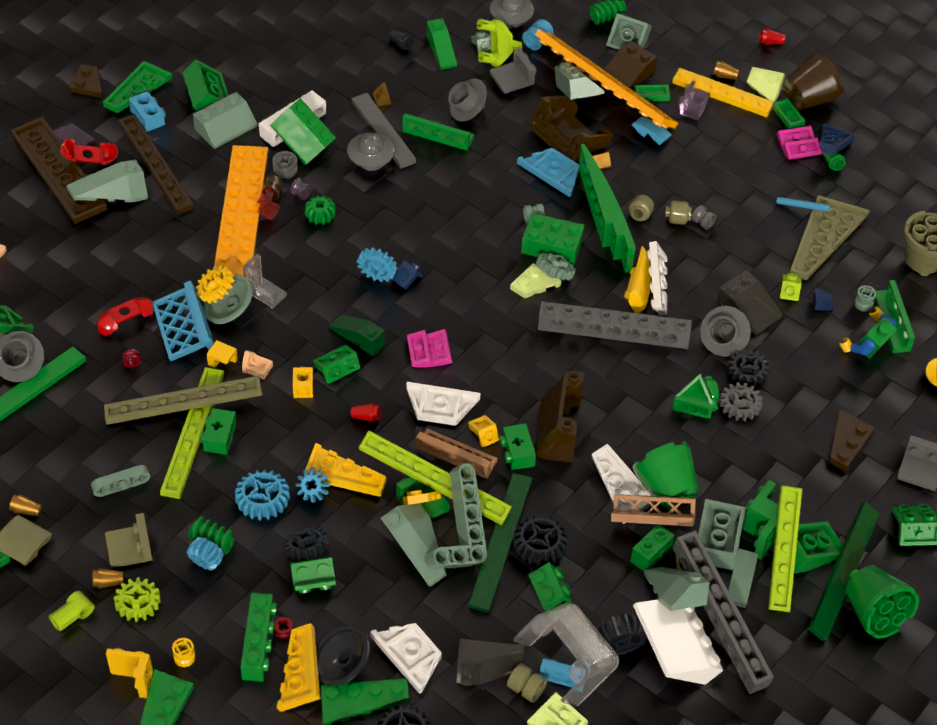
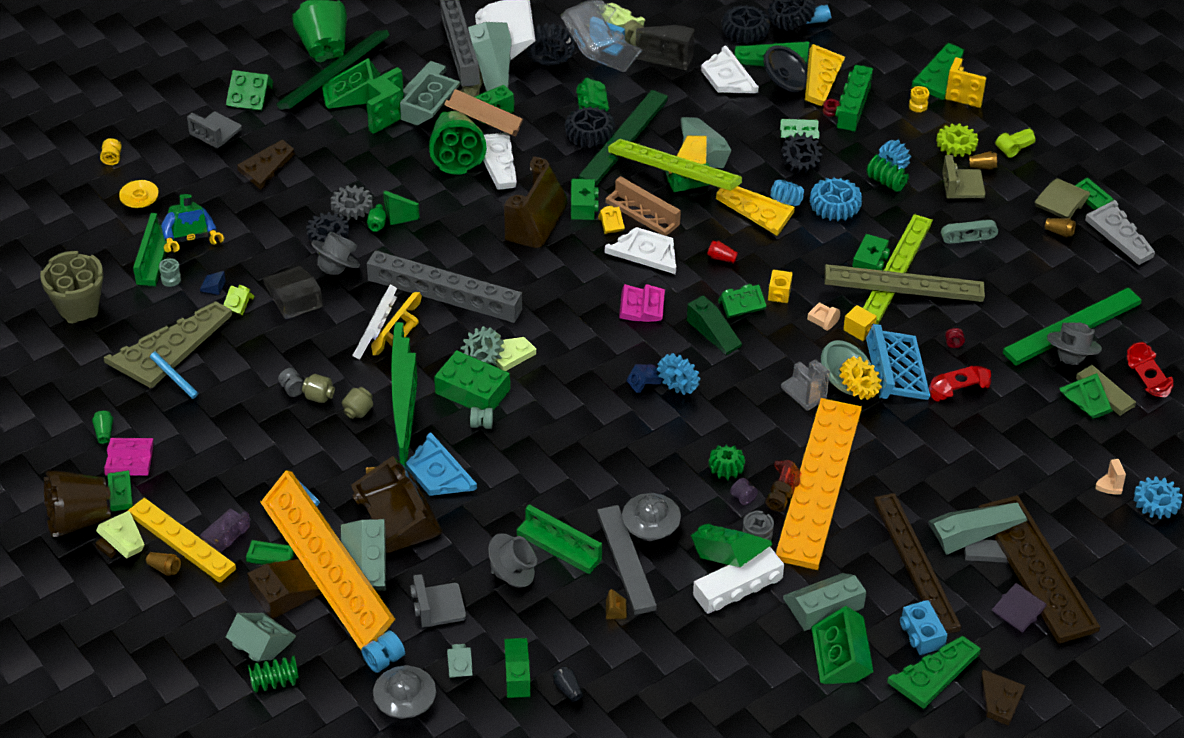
camera: 165 degrees left, 5 degrees down
red piece [60,138,118,165] -> none
sand green beam [425,463,487,569] -> none
lime connector [477,19,522,67] -> none
red cone [759,28,785,45] -> none
lime tile [768,486,802,612] -> none
dark blue wing [819,123,855,155] -> none

